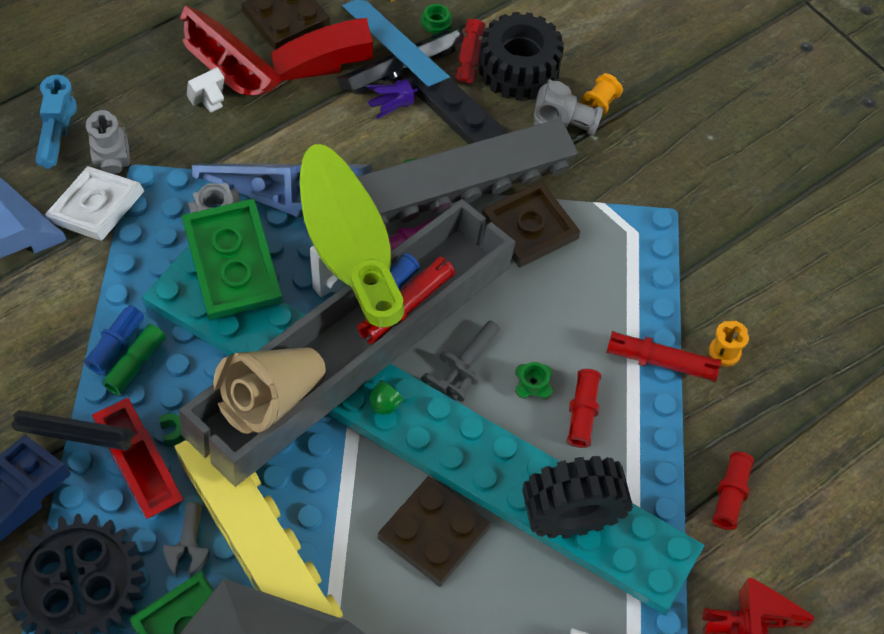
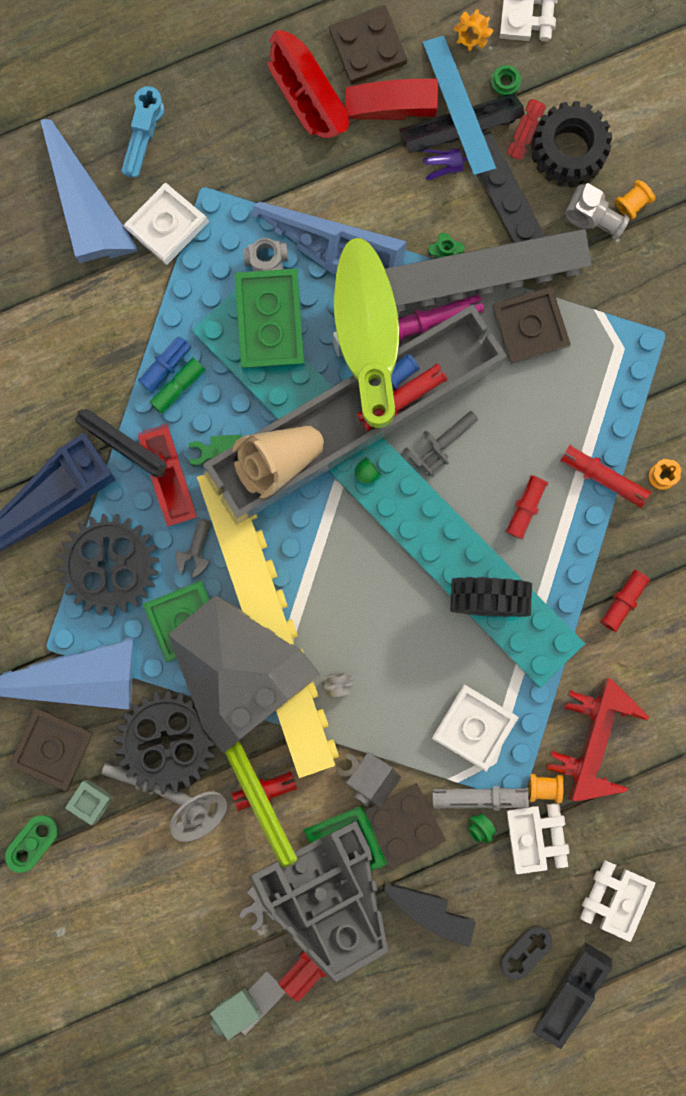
camera: 15 degrees right, 25 degrees up
light grey connector [86,110,130,174] -> none
white tile [187,67,225,113] -> none
dark brown plate [378,476,491,587] -> none
green plate [515,362,553,399] -> none

